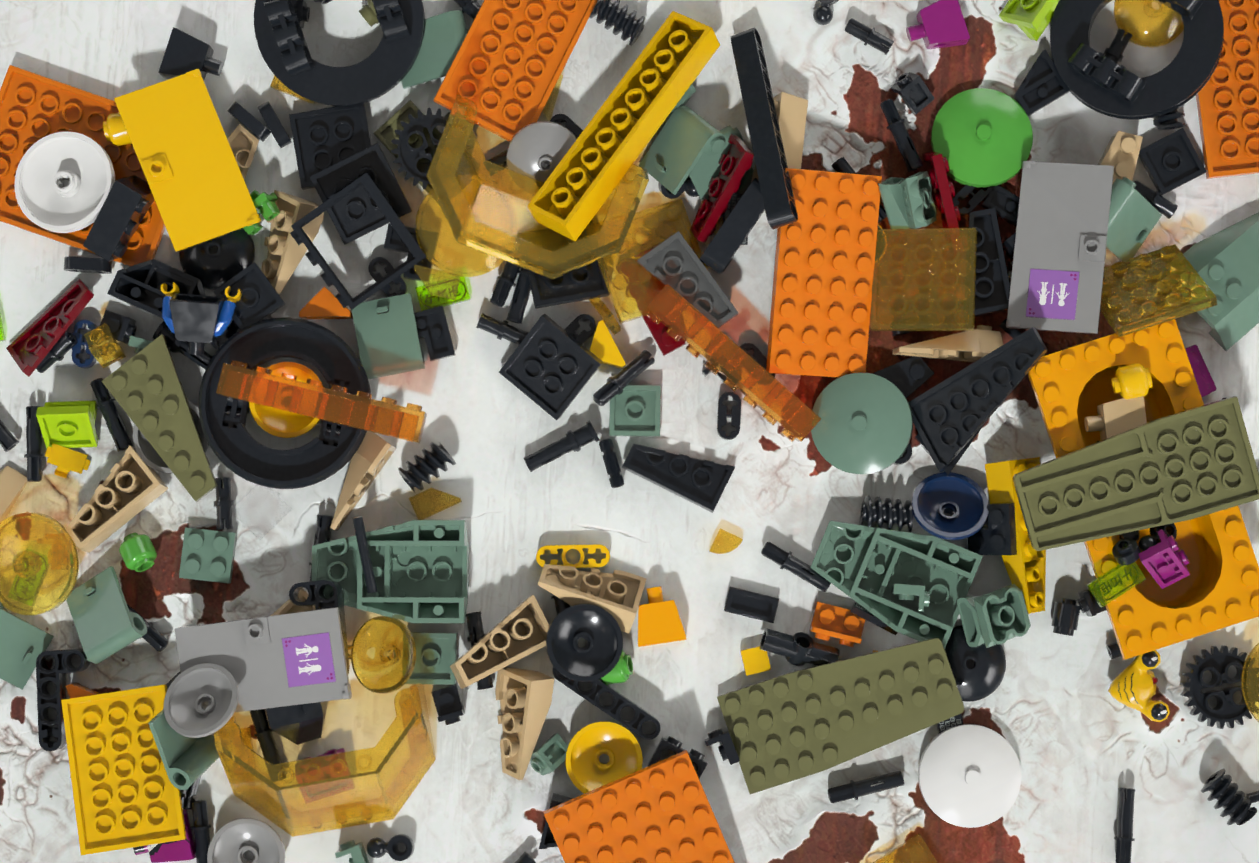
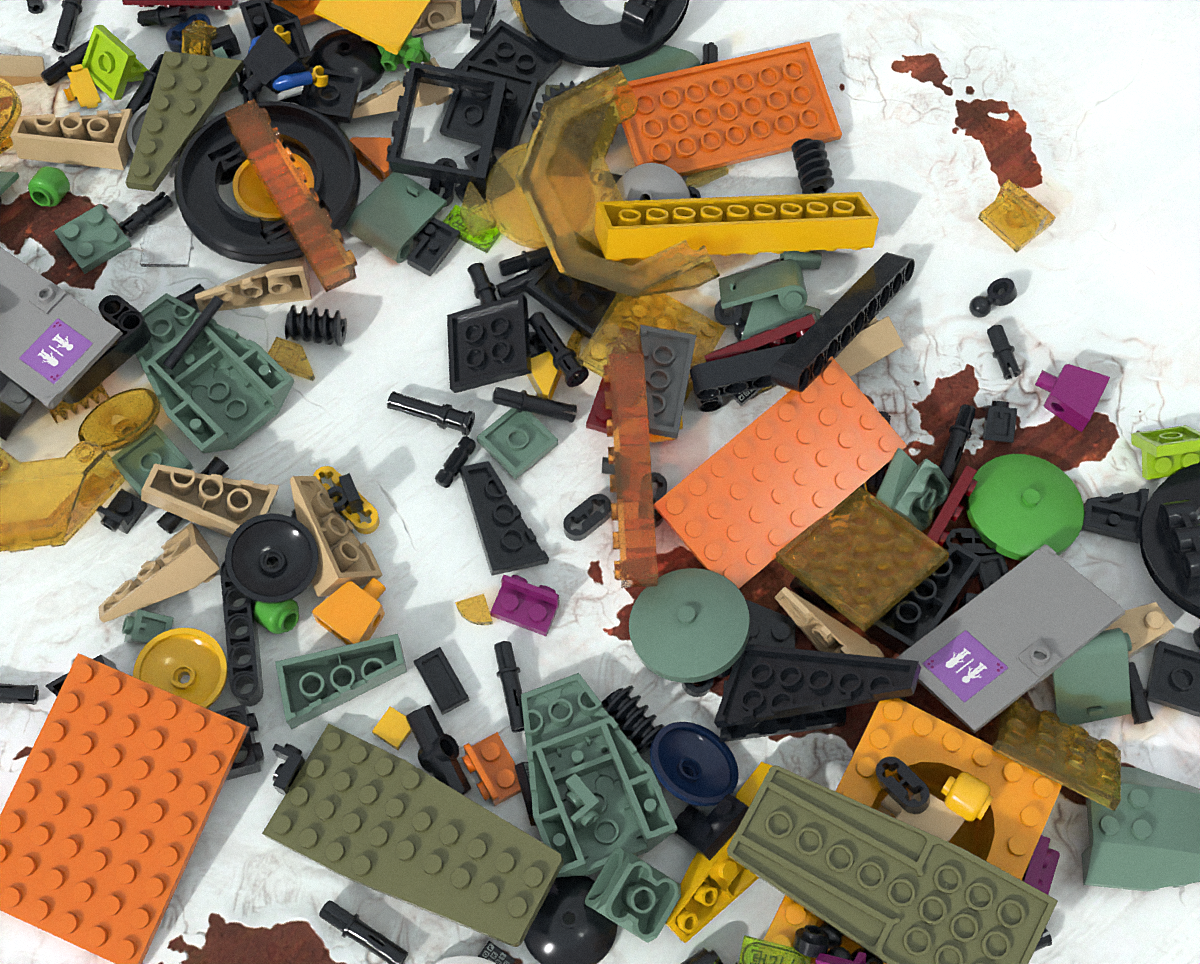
camera: 45 degrees right, 20 degrees down
none -> sand green wedge [275,634,407,729]
none -> black tile [328,473,364,514]
none -> magenta bracket [490,575,560,636]
none -> black pin [529,312,589,387]
none -> black beam [876,757,930,814]

